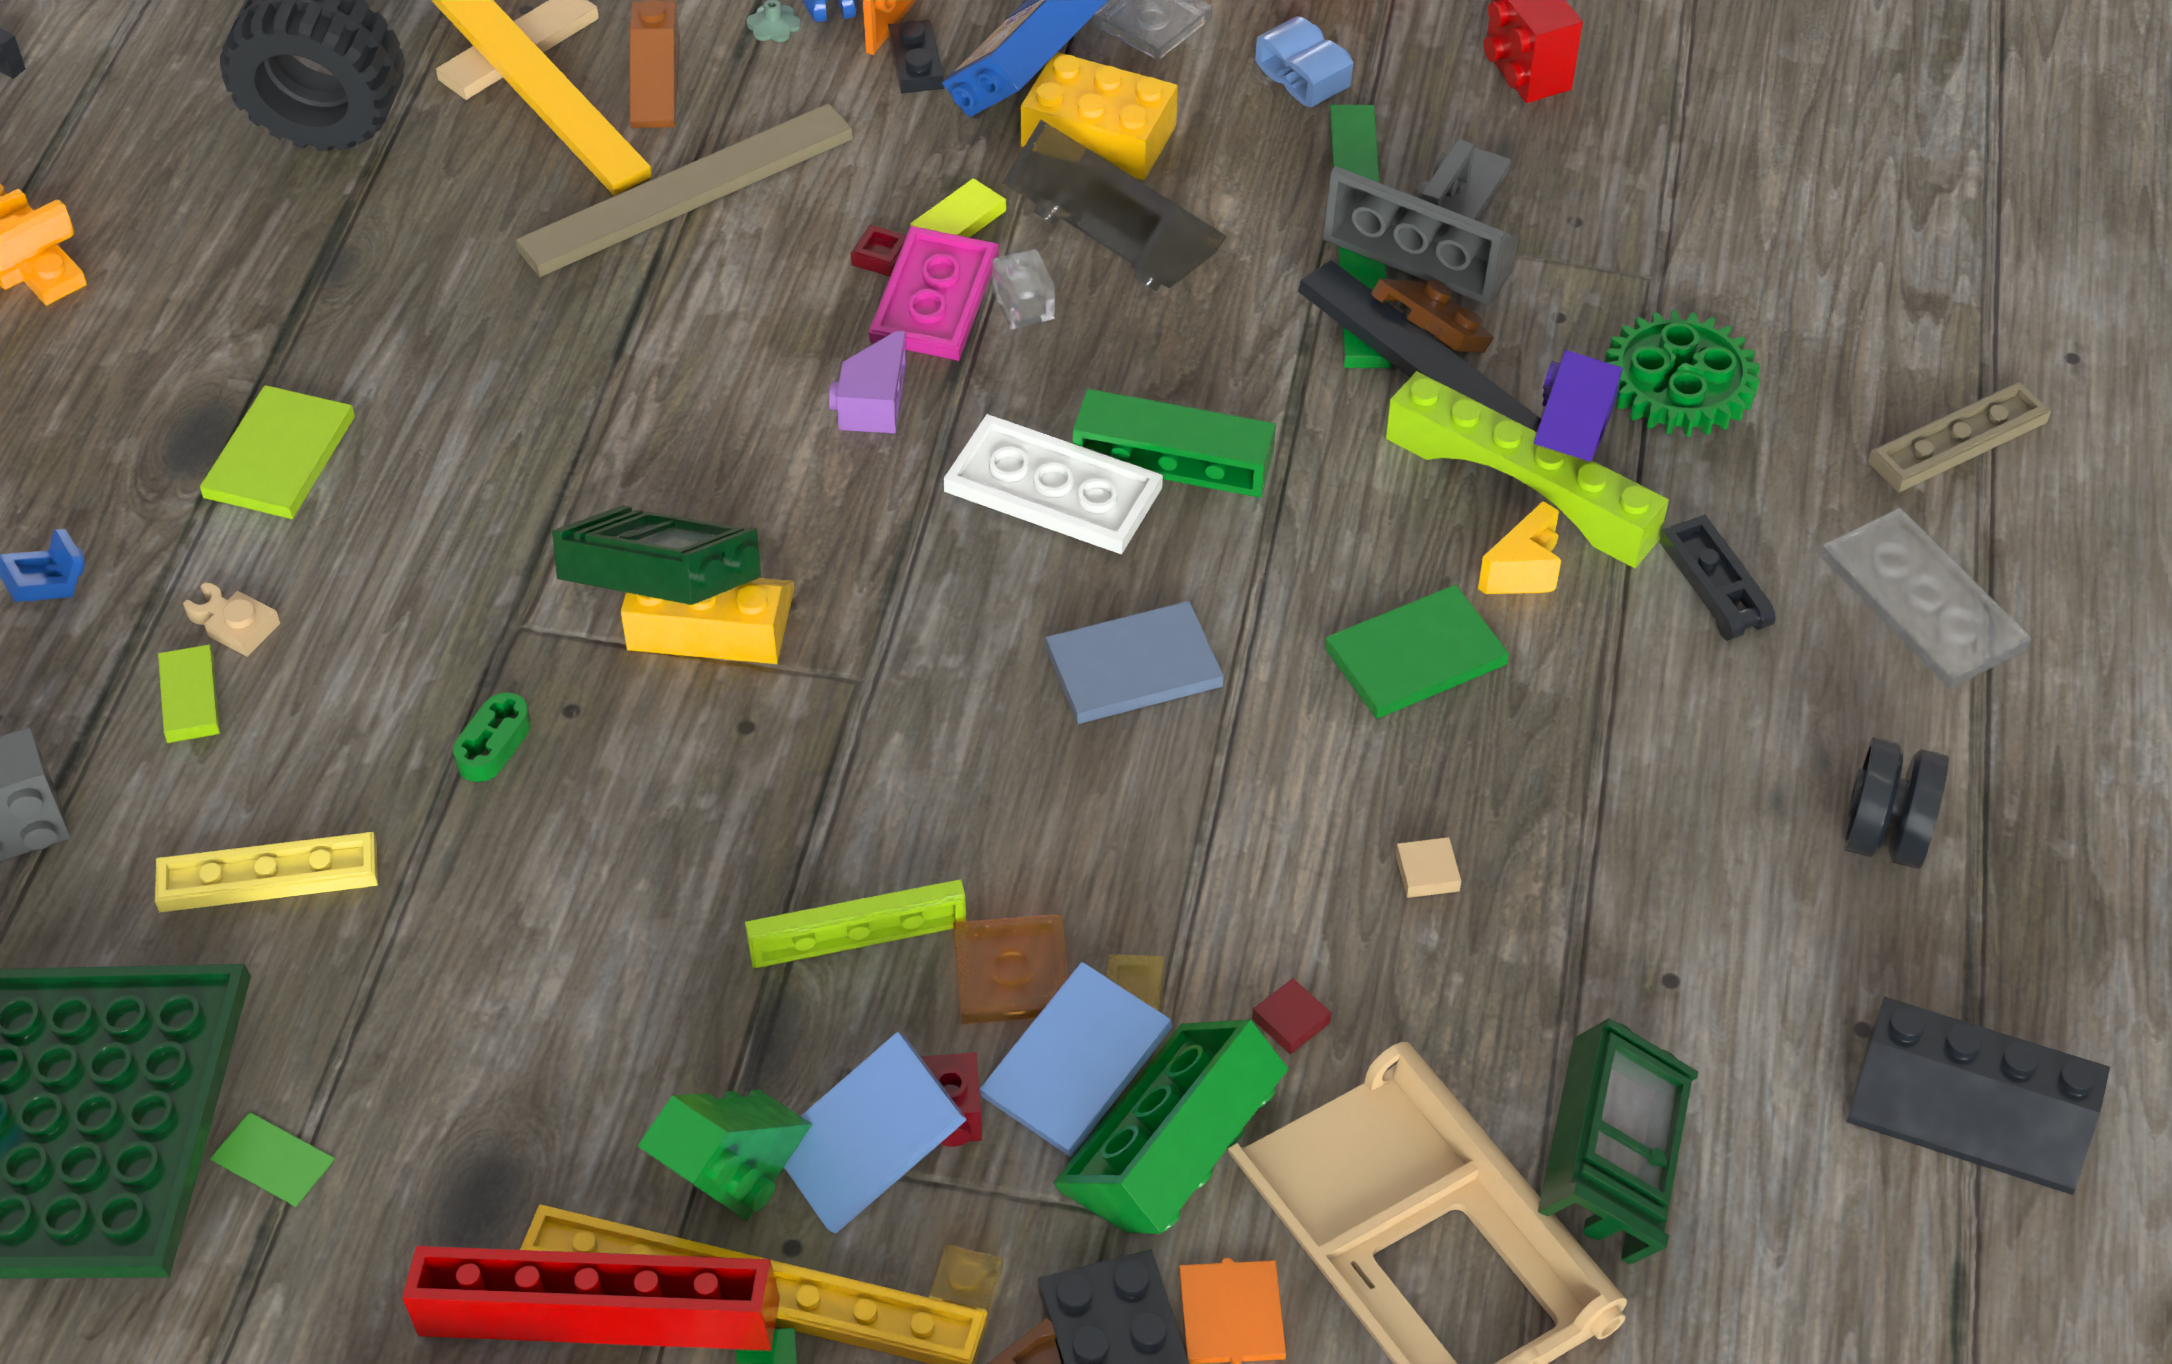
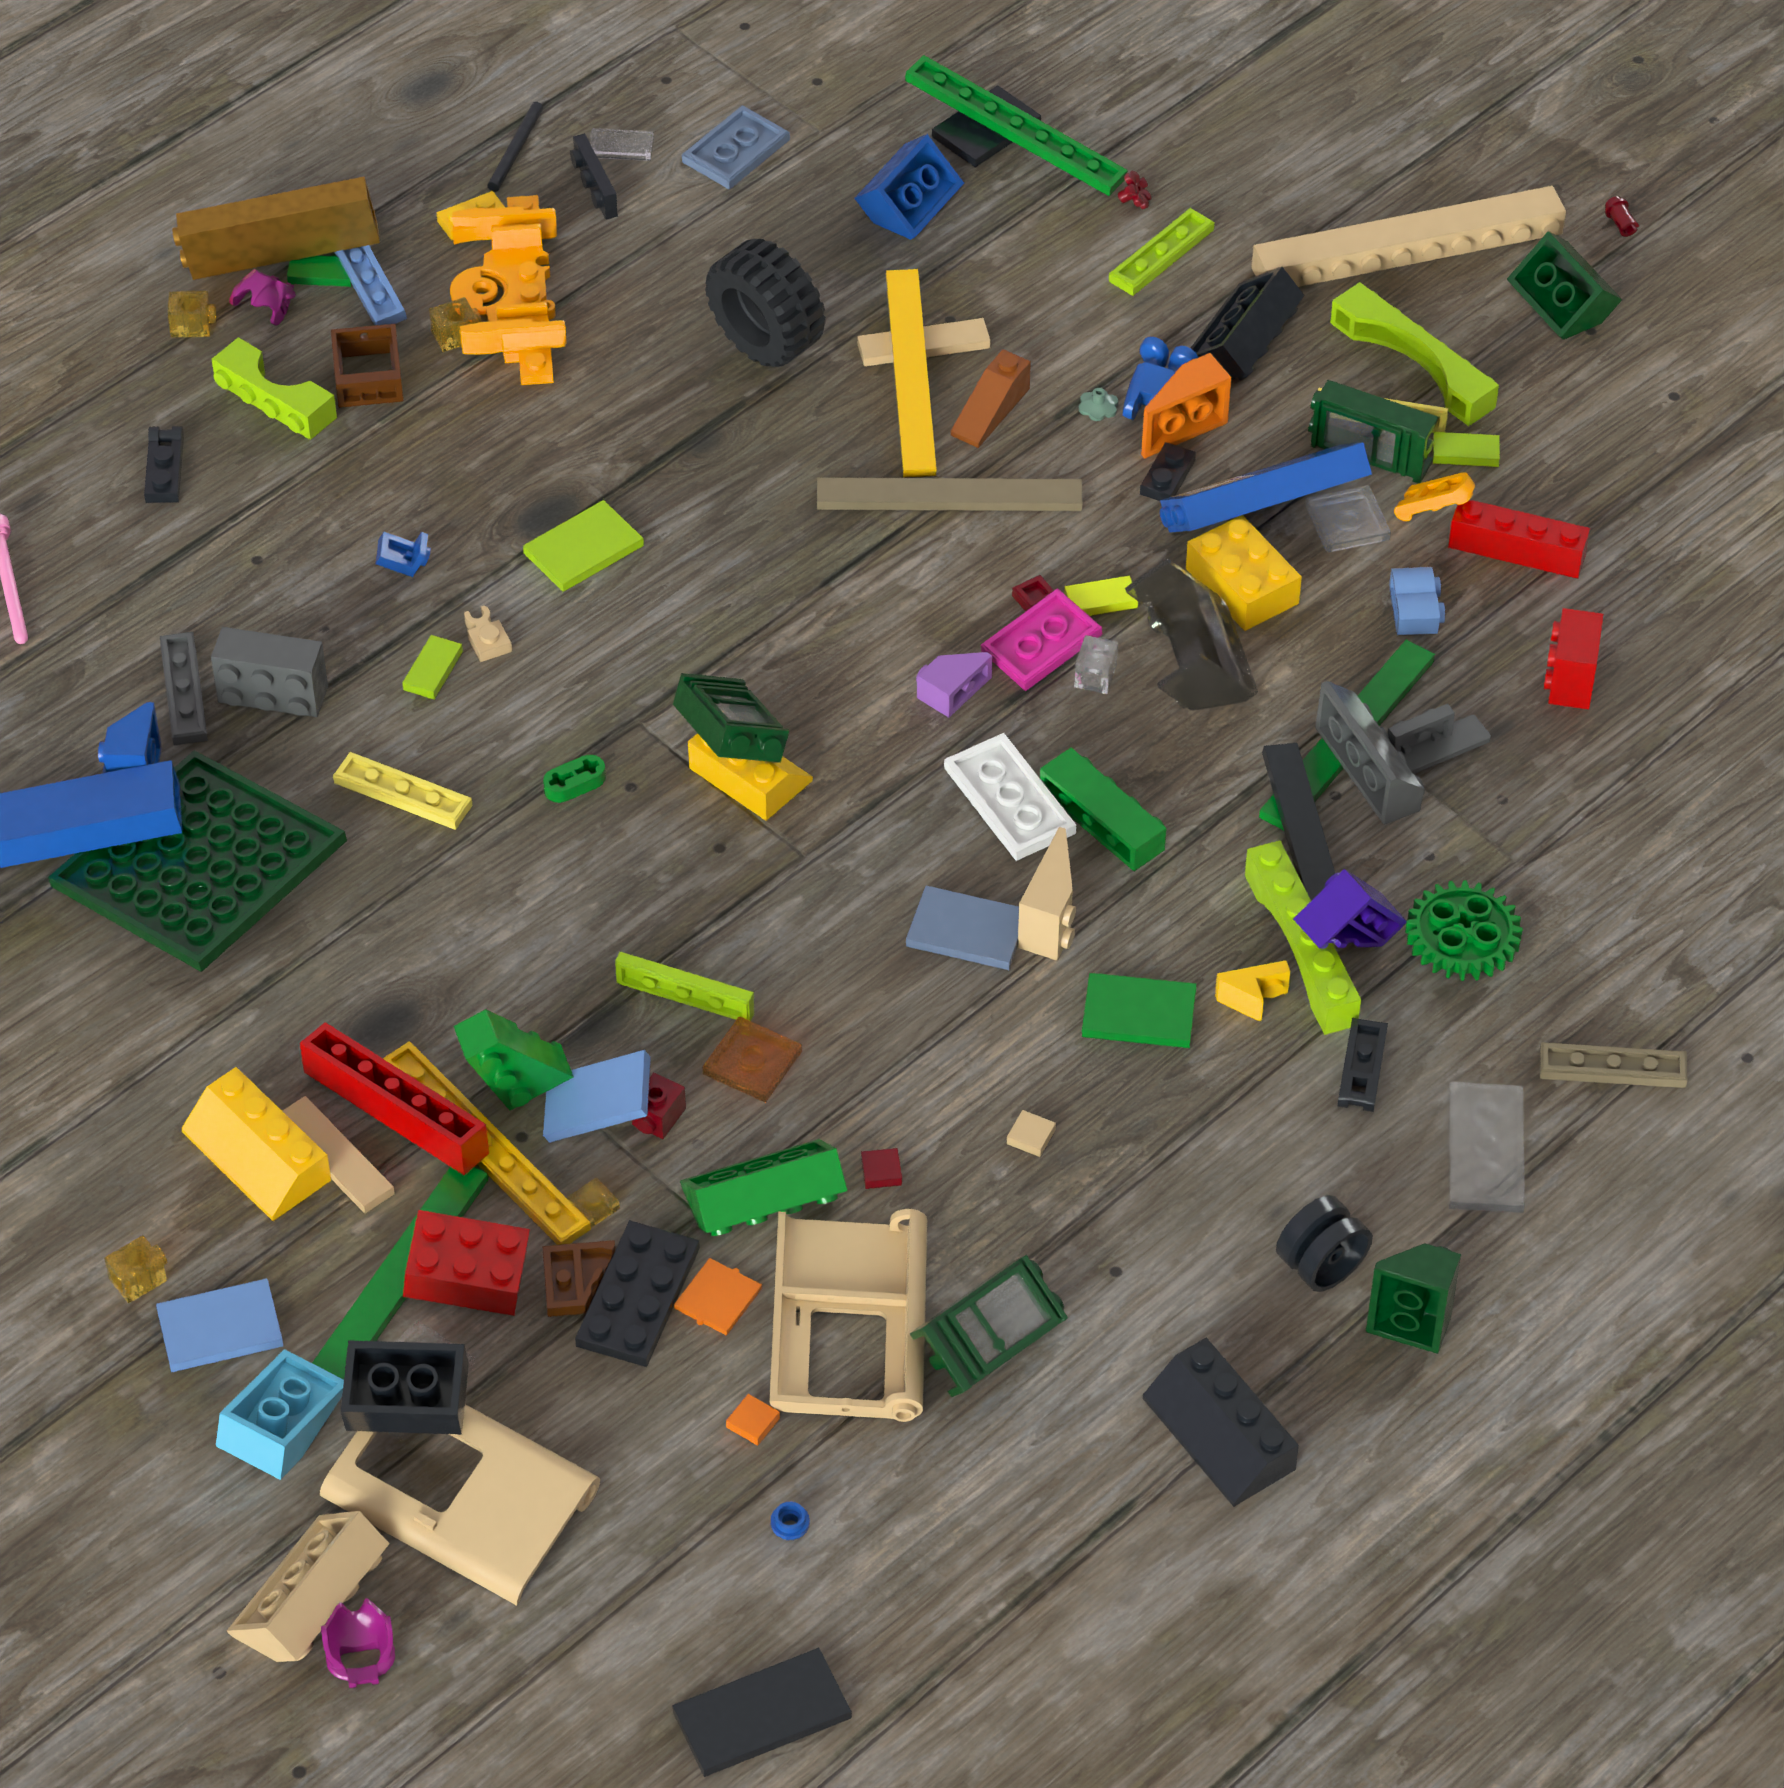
camera: 35 degrees right, 0 degrees up
bright green sticker [210,1112,336,1207] -> none
medium blue tile [979,962,1173,1158] -> none
clear yellow plate [1107,954,1166,1013] -> none
reddish brown wing [1371,279,1494,353] -> none
none -> tan slope [1018,827,1076,961]
none -> dark green slope [1366,1243,1461,1354]

